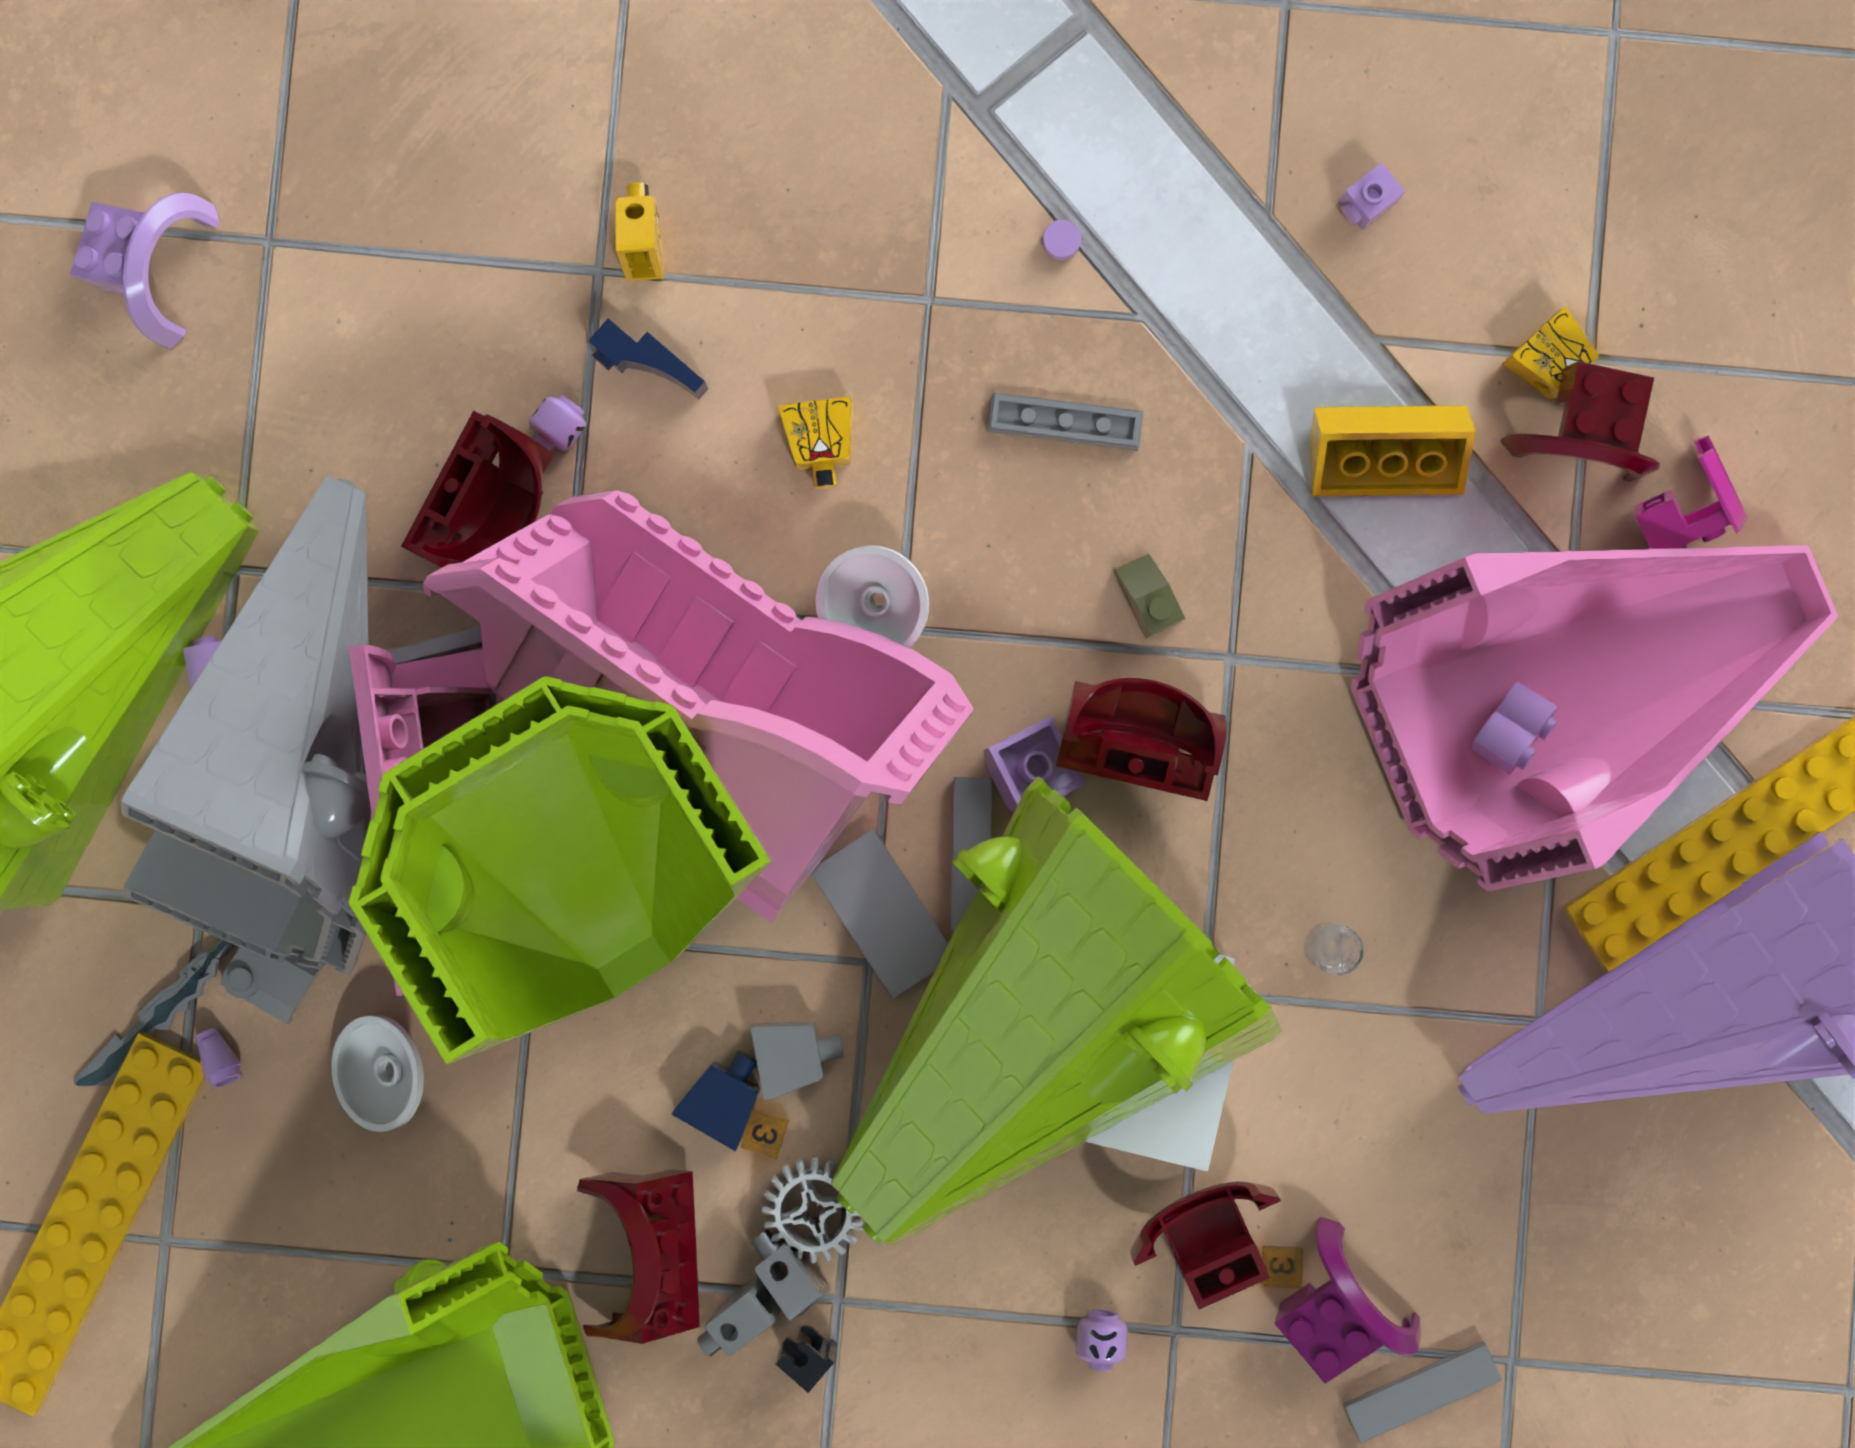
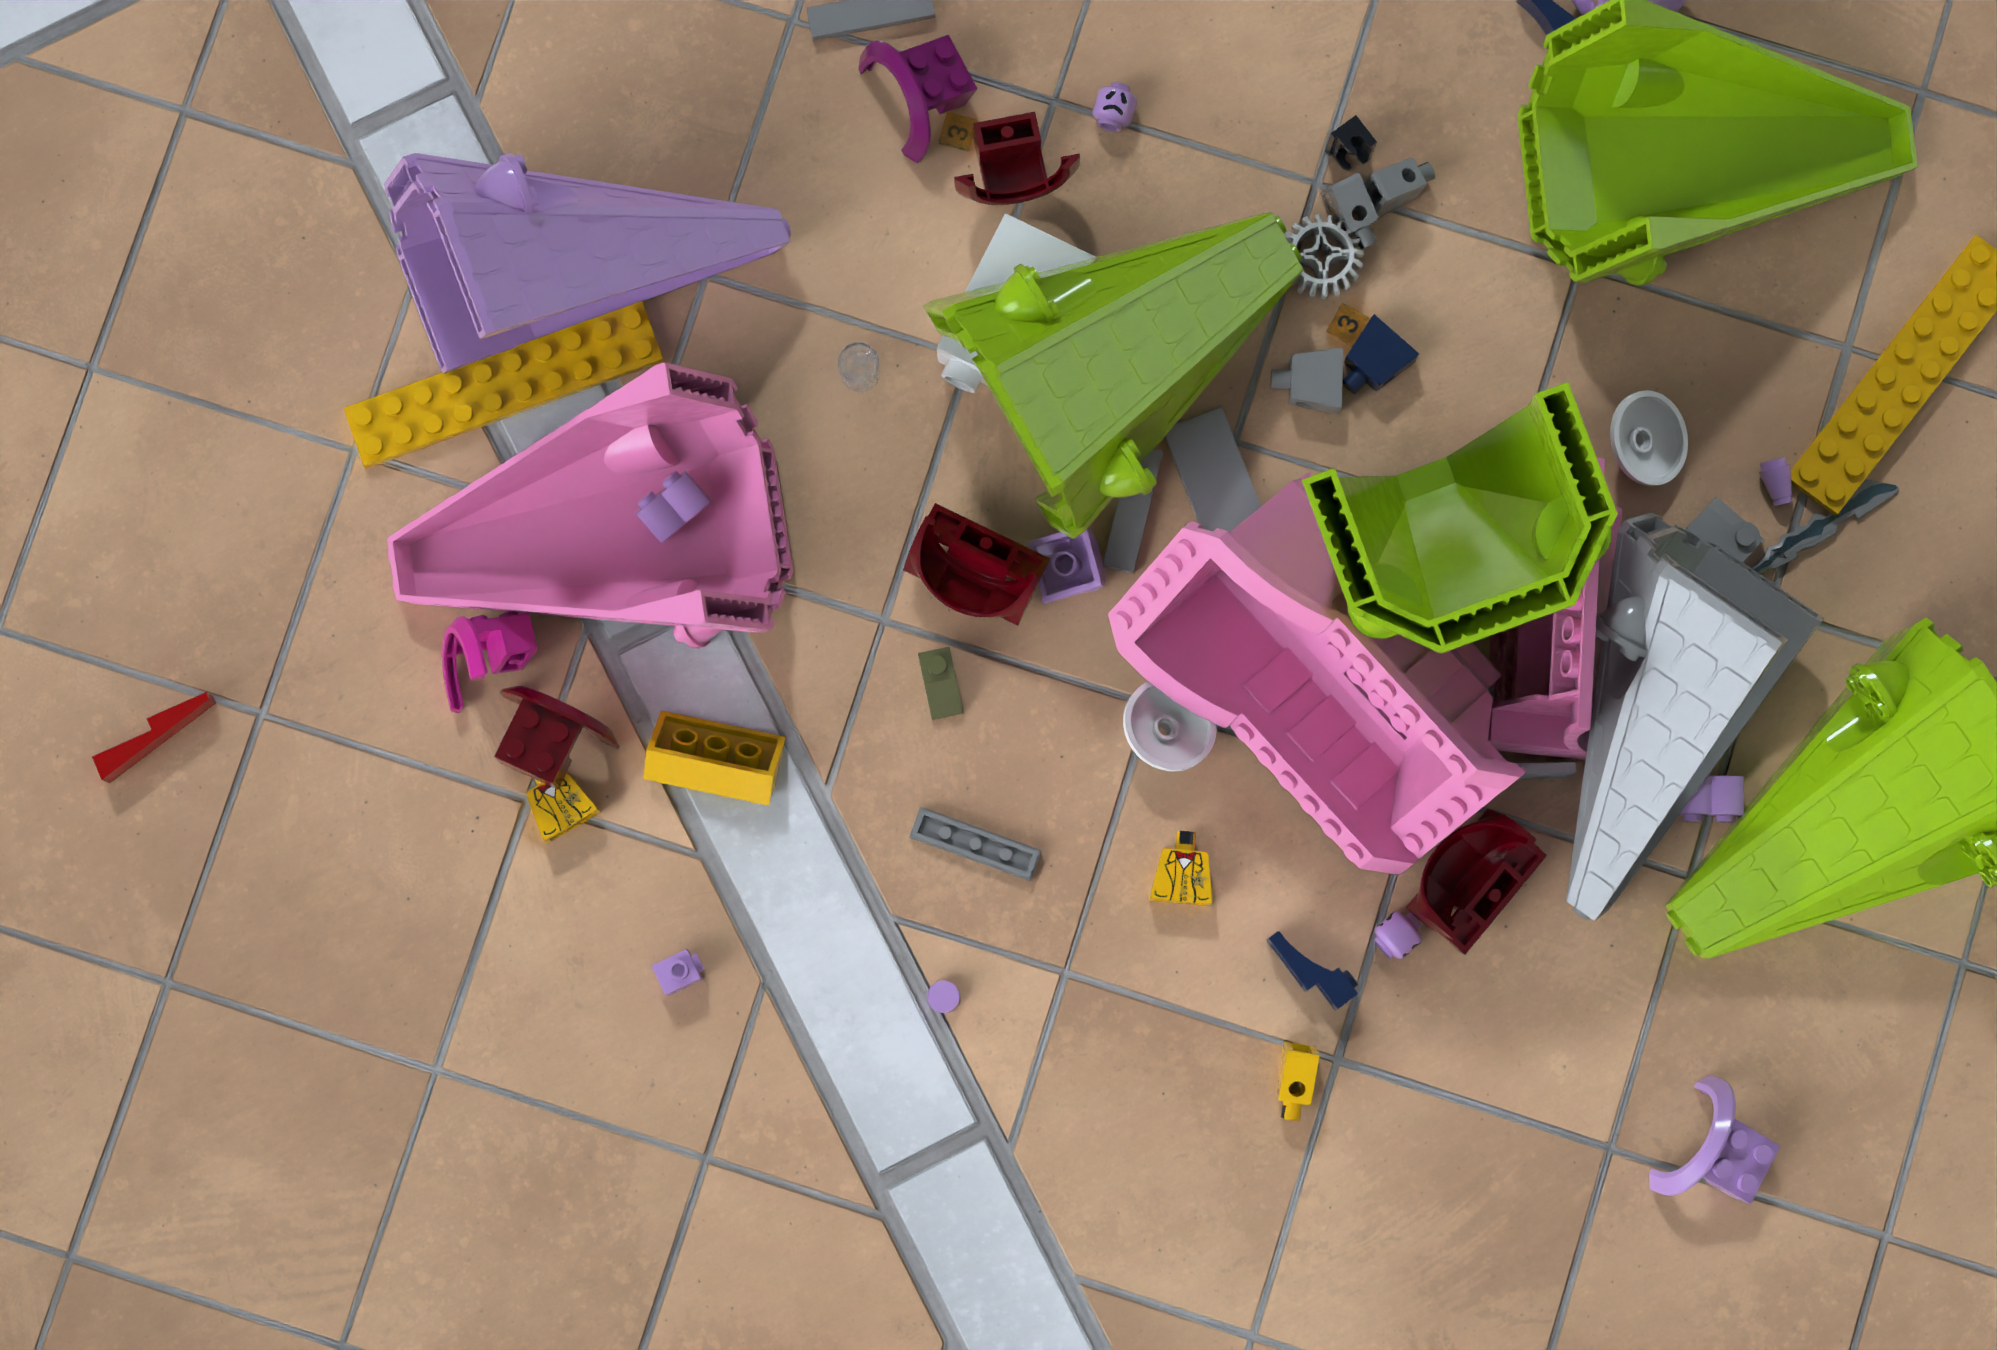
camera: 165 degrees left, 5 degrees down
dark red piece [577,1169,700,1344] -> none

